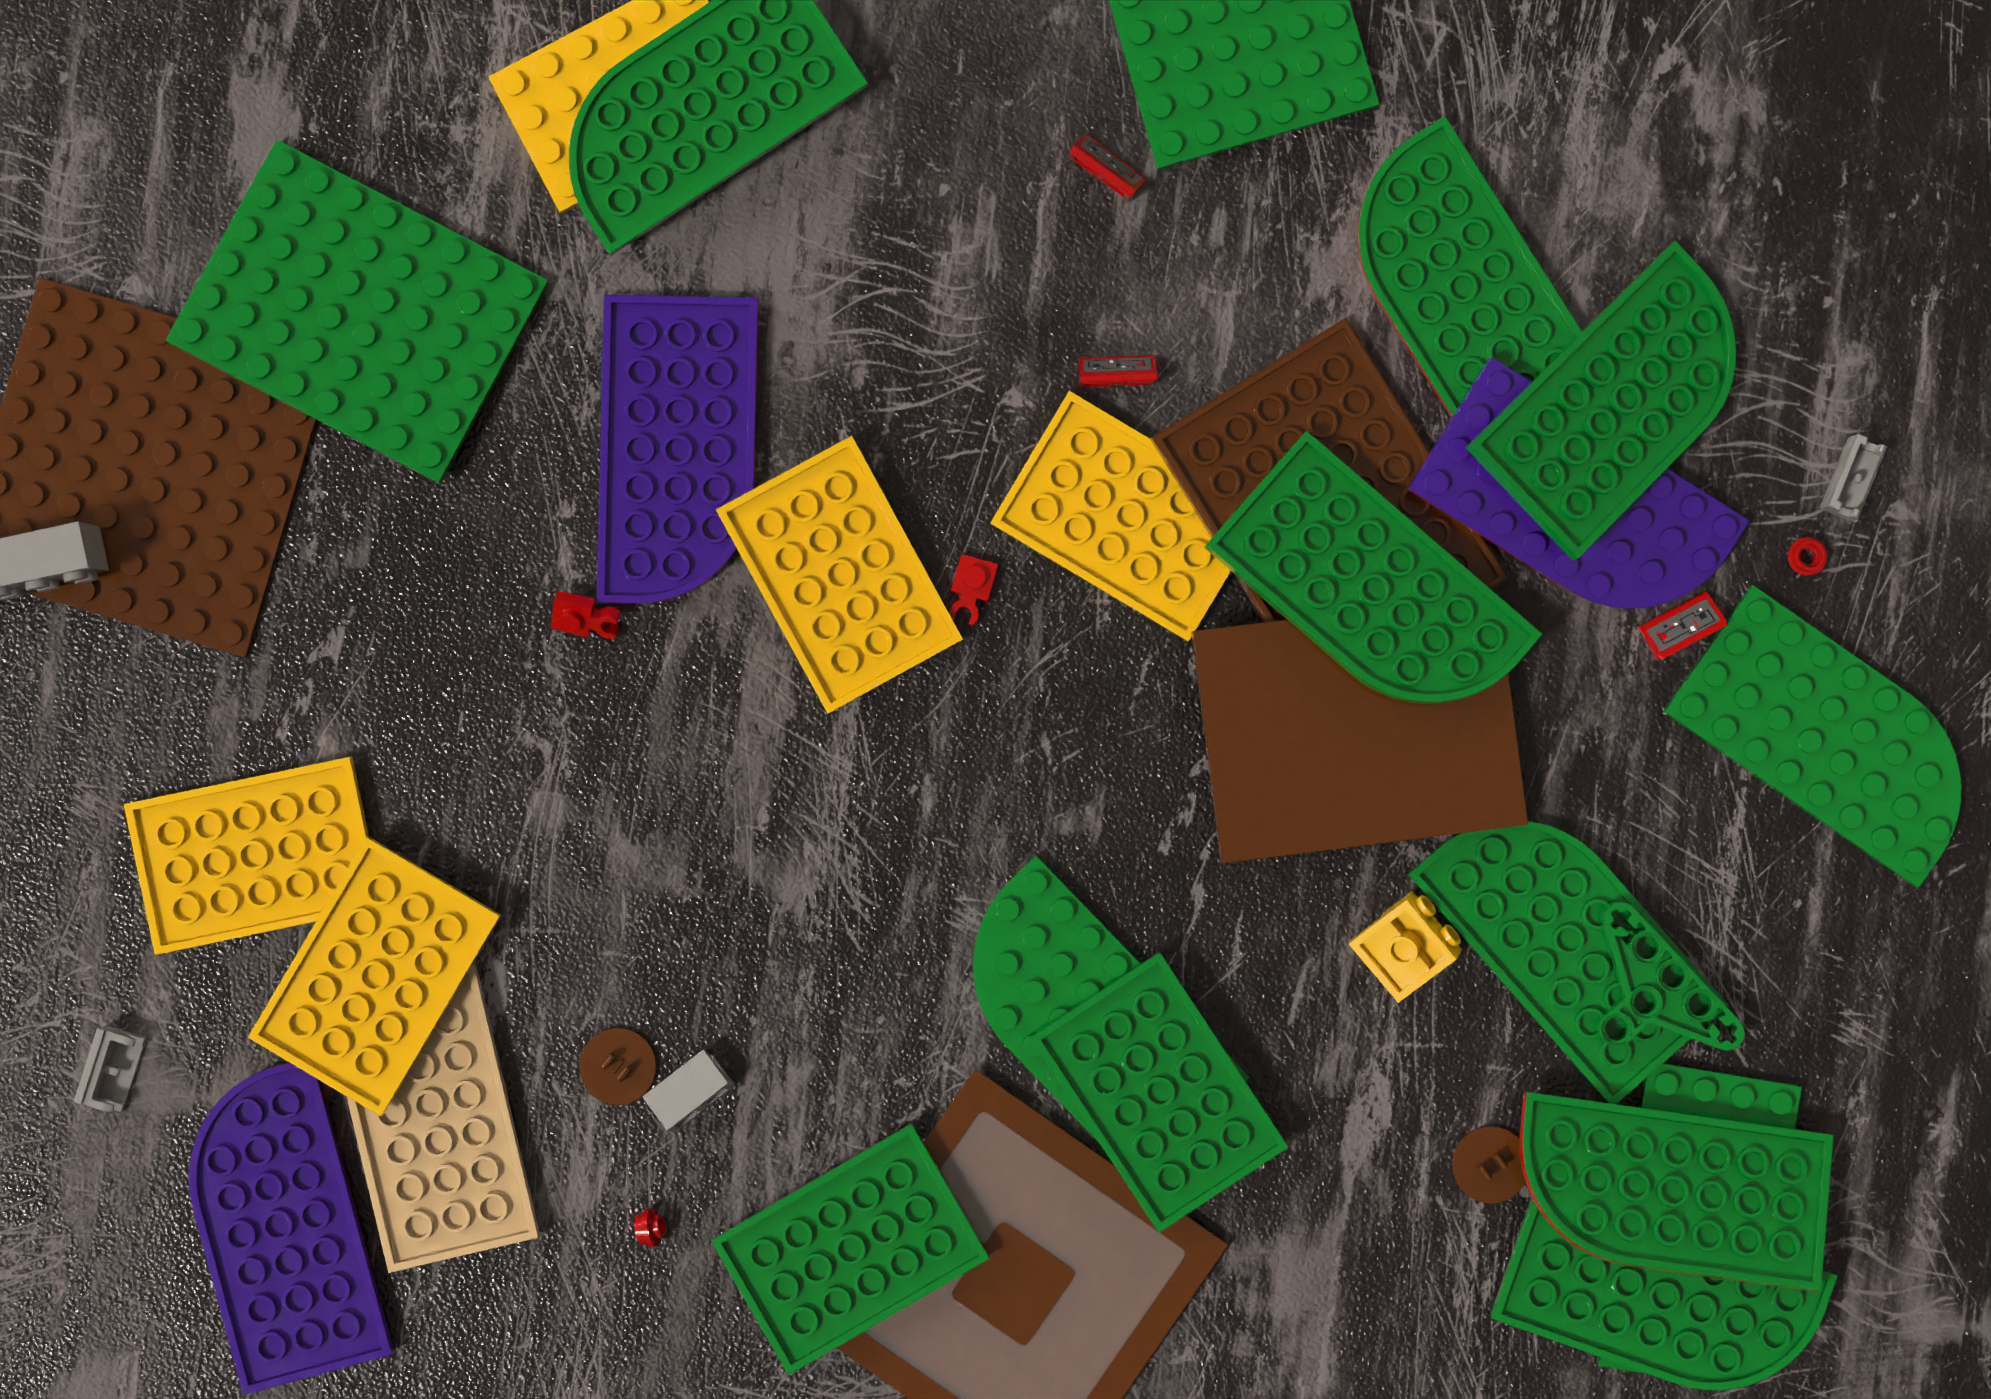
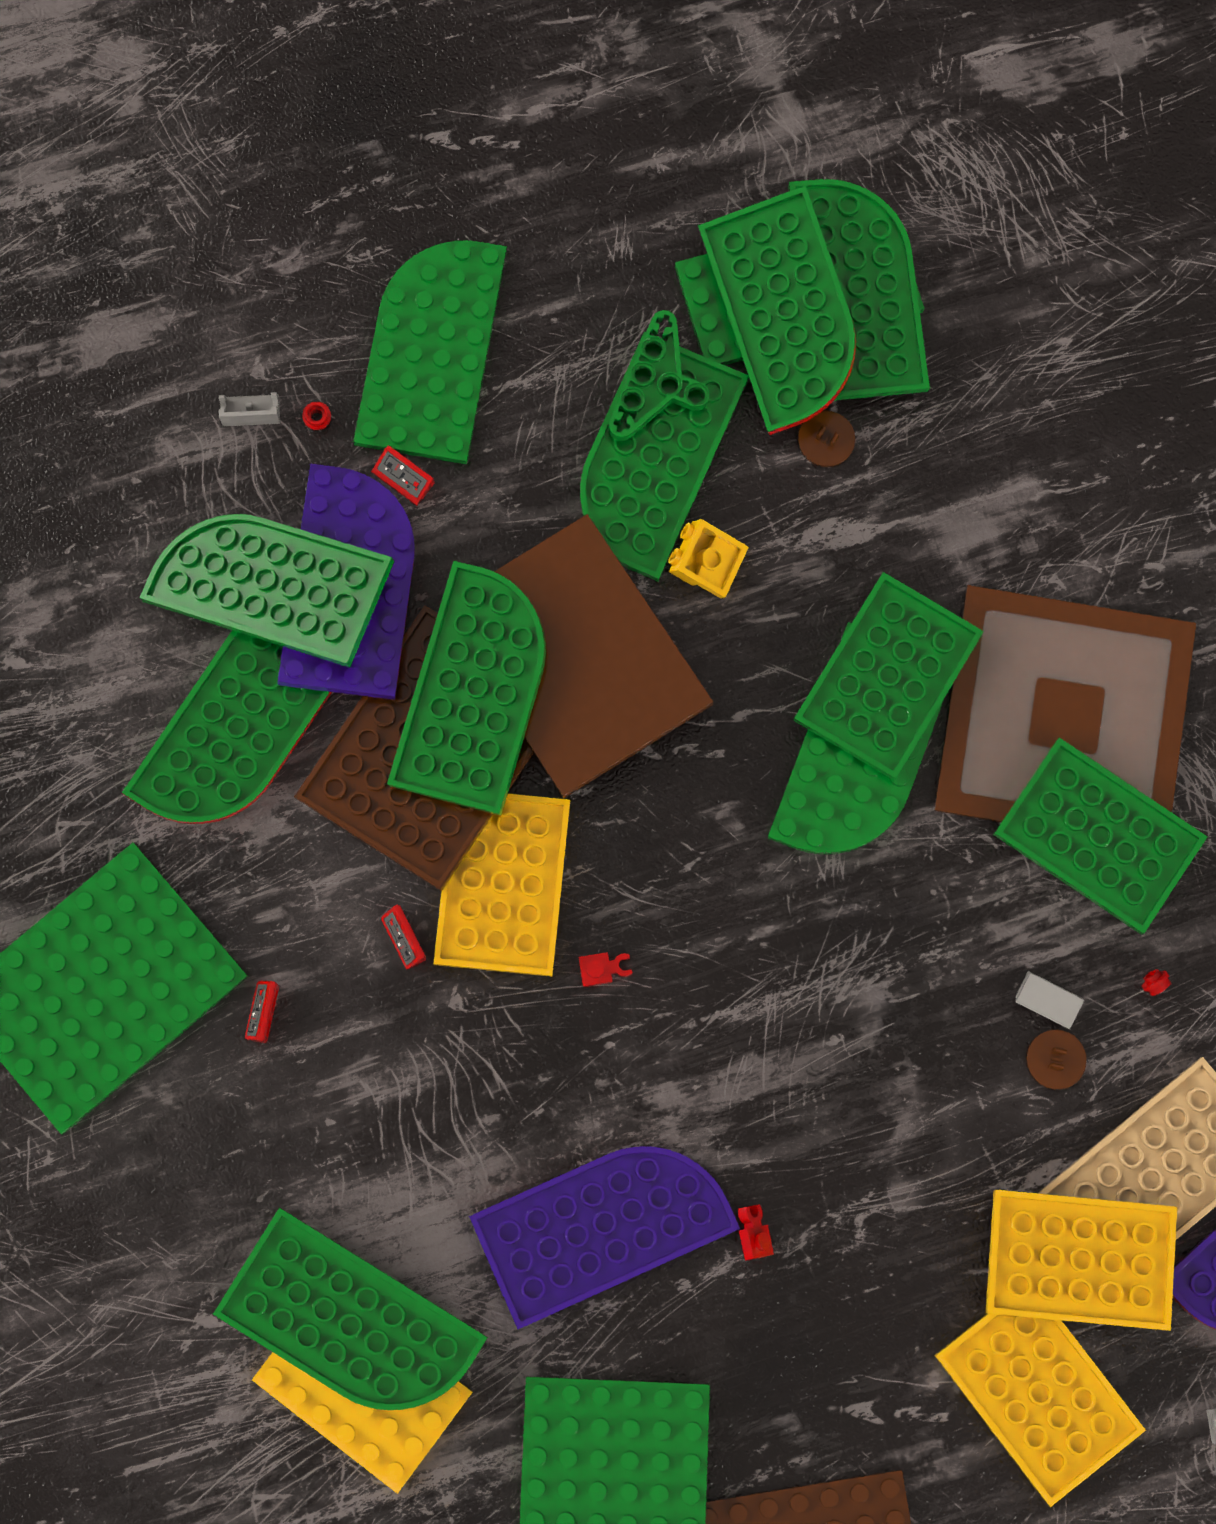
camera: 120 degrees left, 10 degrees down
yellow plate [716,436,963,713] -> none

